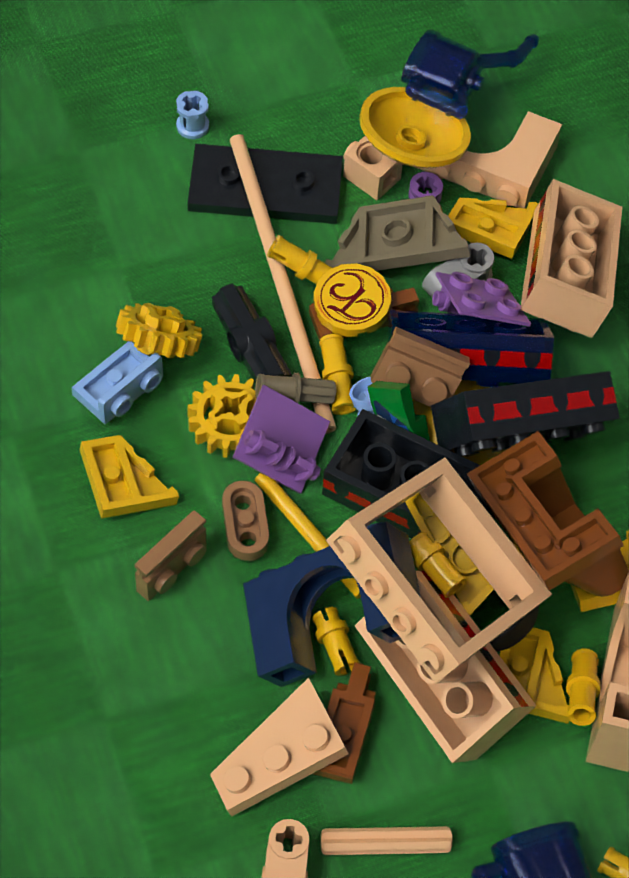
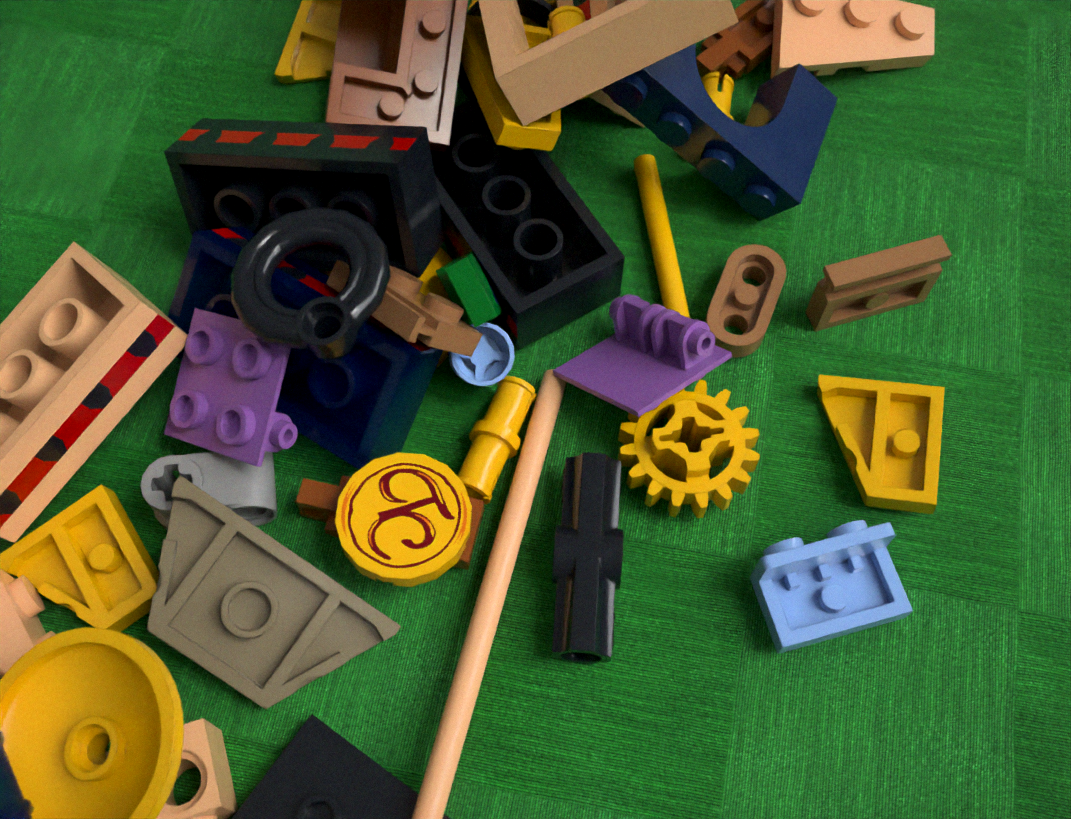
camera: 145 degrees left, 5 degrees up
yellow gear [116,303,203,358] -> none
dark tan axle [255,373,337,404] -> none
yellow pin [267,235,332,285] -> none
none -> black piece [230,207,391,360]

